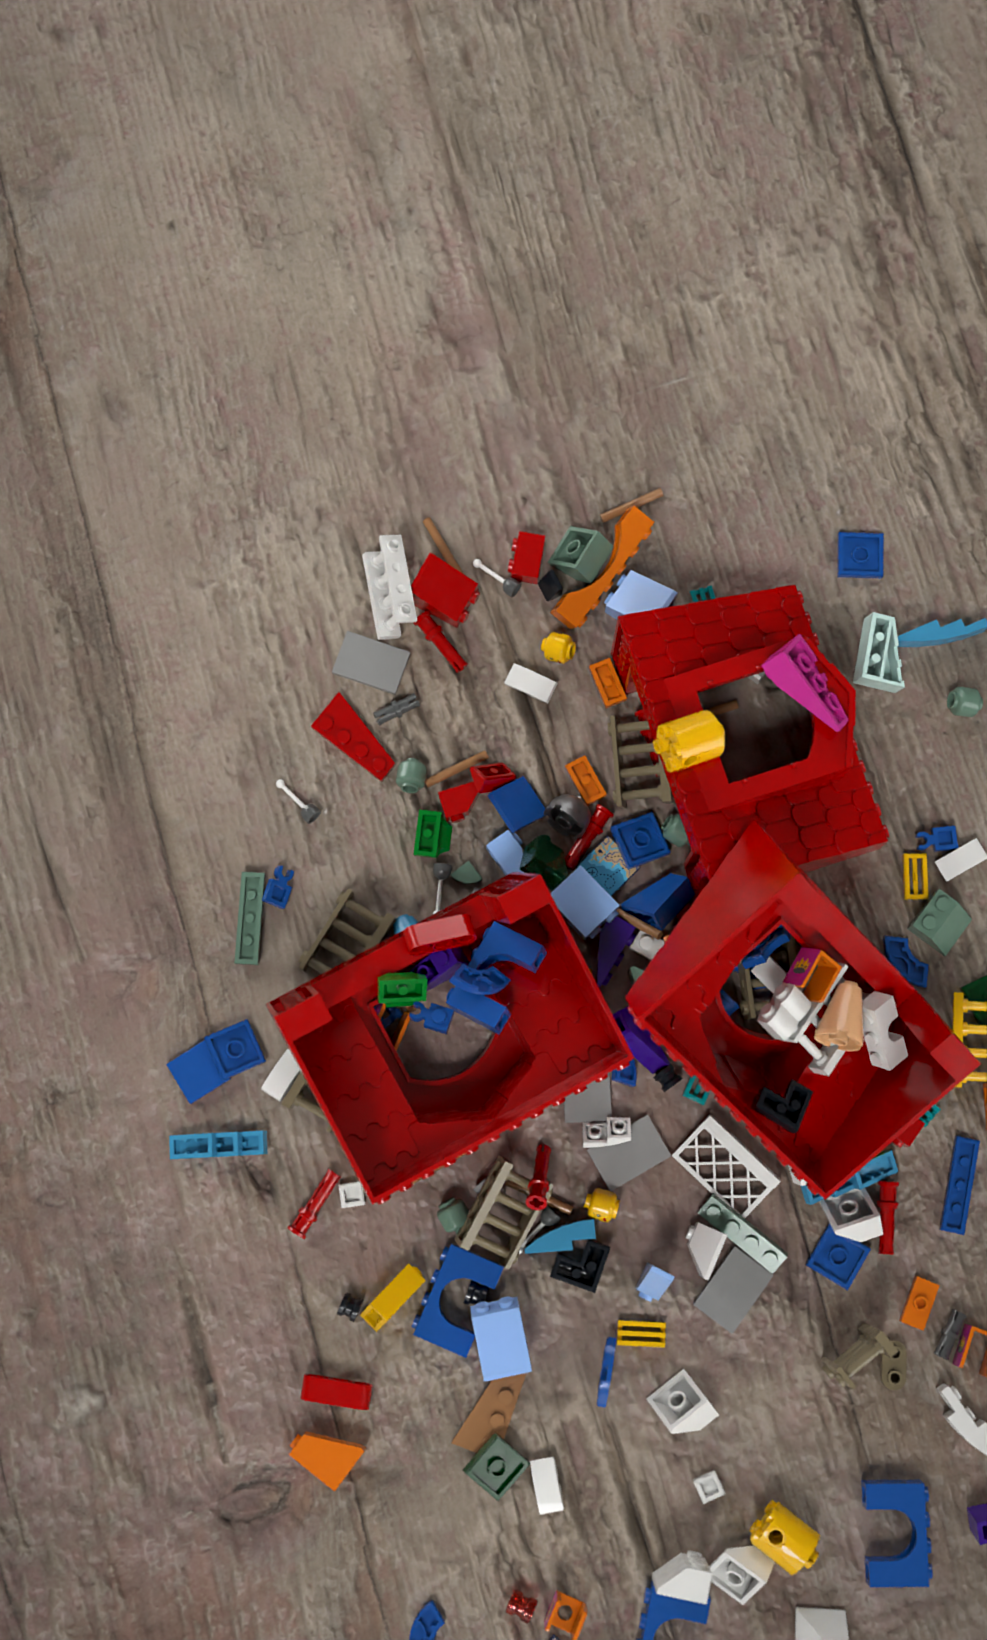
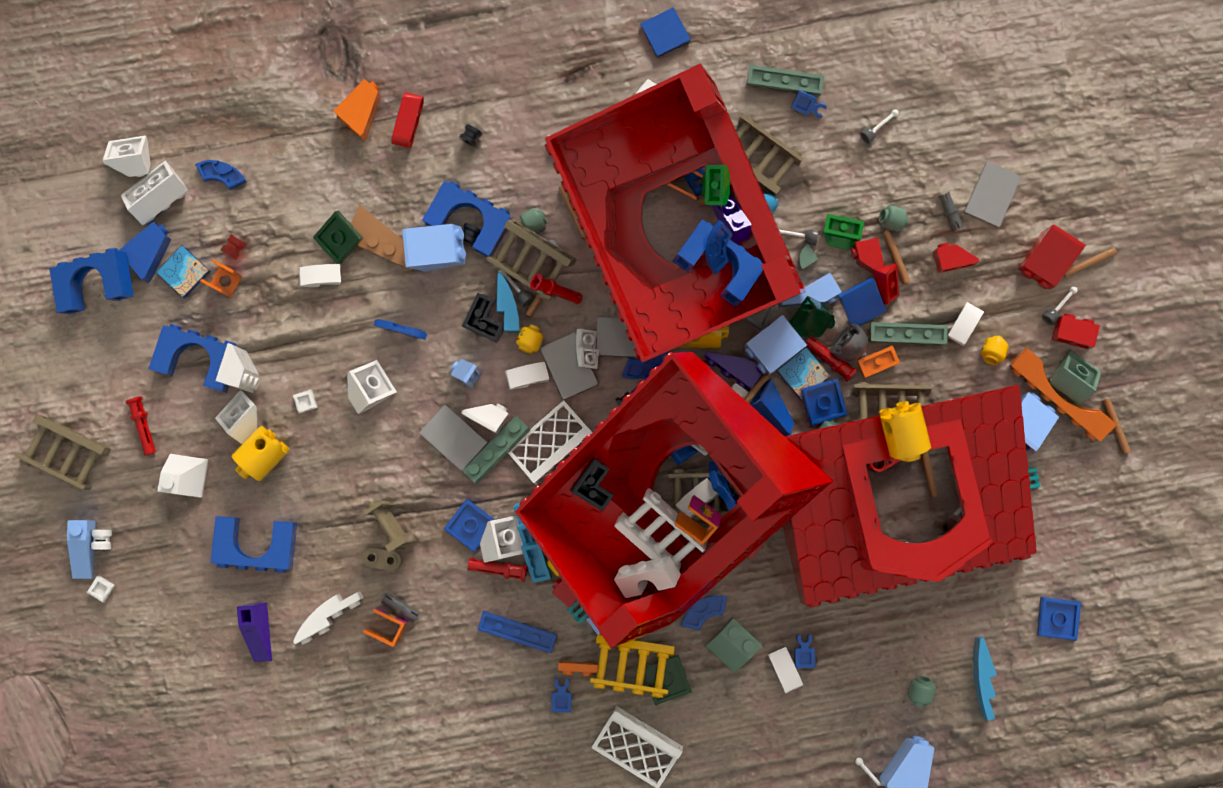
camera: 90 degrees right, 5 degrees up
dark azure slope [169,1130,268,1159] -> none
blue tile [204,1019,266,1081] -> none
red pin [287,1169,341,1240] -> none
red wing [311,692,396,782] -> none
yellow slope [360,1264,426,1332] -> none
white fence [362,535,417,640] -> none
beam [403,914,477,956] -> none
blue plate [409,1002,455,1034] -> none
red pin [413,611,468,673] -> none
black slope [538,570,563,602] -> none
orange plate [589,658,627,708] -> none
yellow tile [617,1320,666,1348] -> none
white brick [757,983,812,1041] -> none
dark pink wedge [761,634,849,732] -> none
light nougat cone [814,980,864,1051] -> none
light aqua wedge [853,612,905,693] -> none
orange plate [899,1276,940,1331] -> none
yellow tile [902,853,929,900] -> none
none -> white slope [505,362,549,390]
none -> sand green plate [869,322,948,345]
none -> red slope [933,243,979,273]

